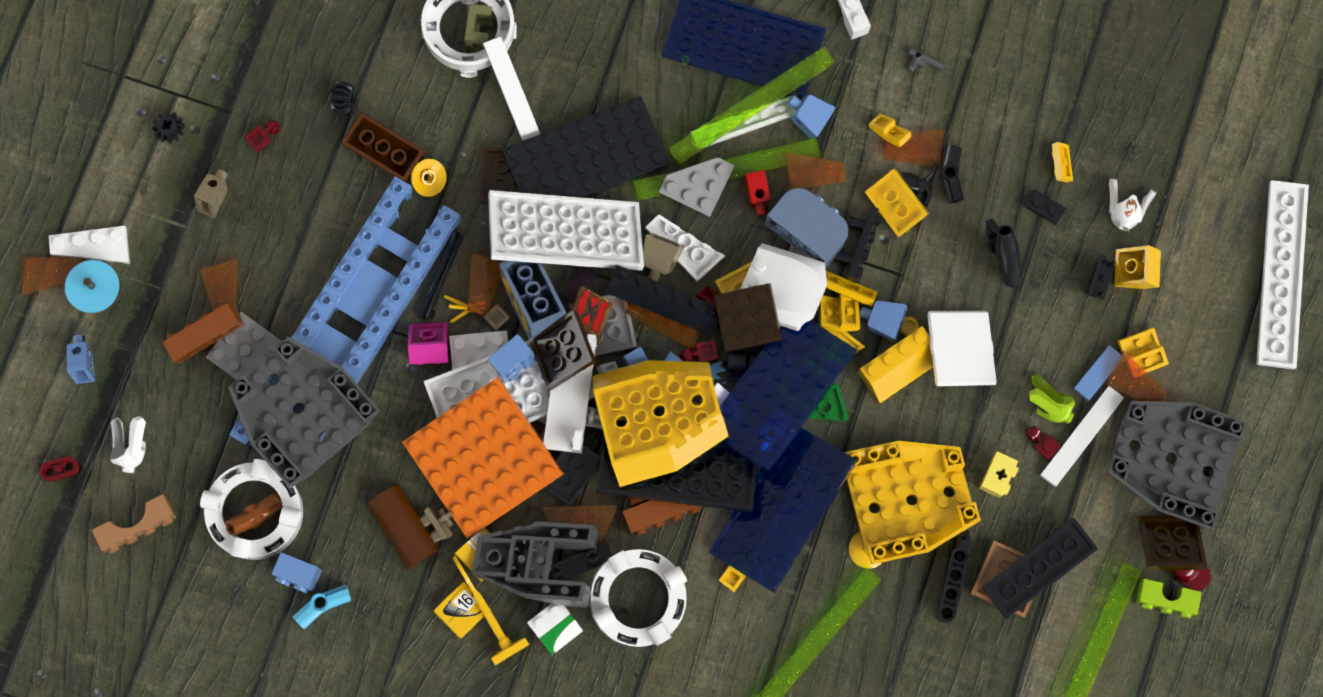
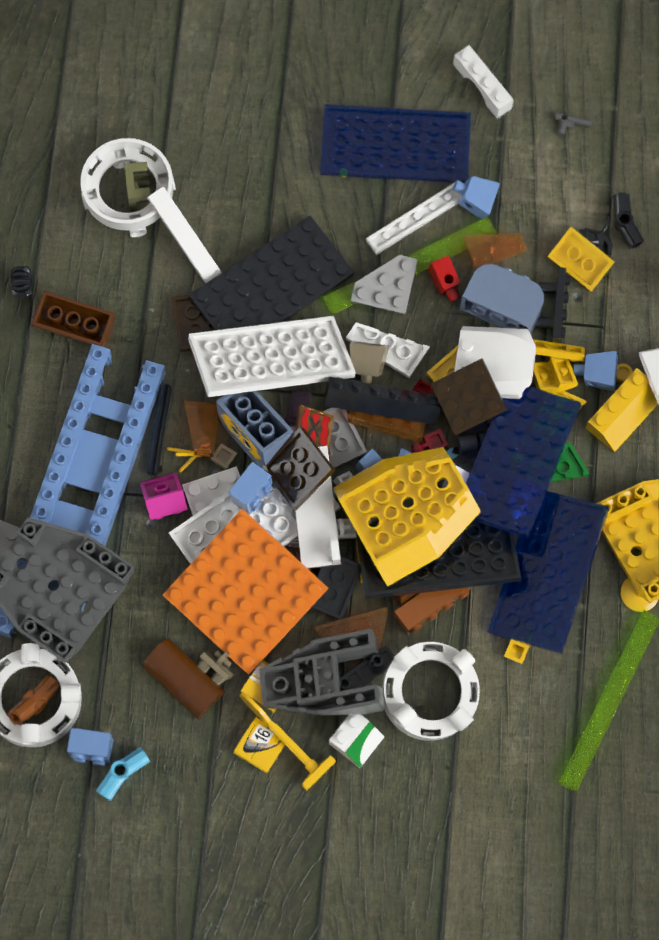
camera: 10 degrees left, 5 degrees down
yellow dish [411,159,446,197] -> none
clear neon green plate [669,47,835,165] -> none
yellow slope [869,113,911,147] -> none
clear orange wing [884,129,944,167] -> none

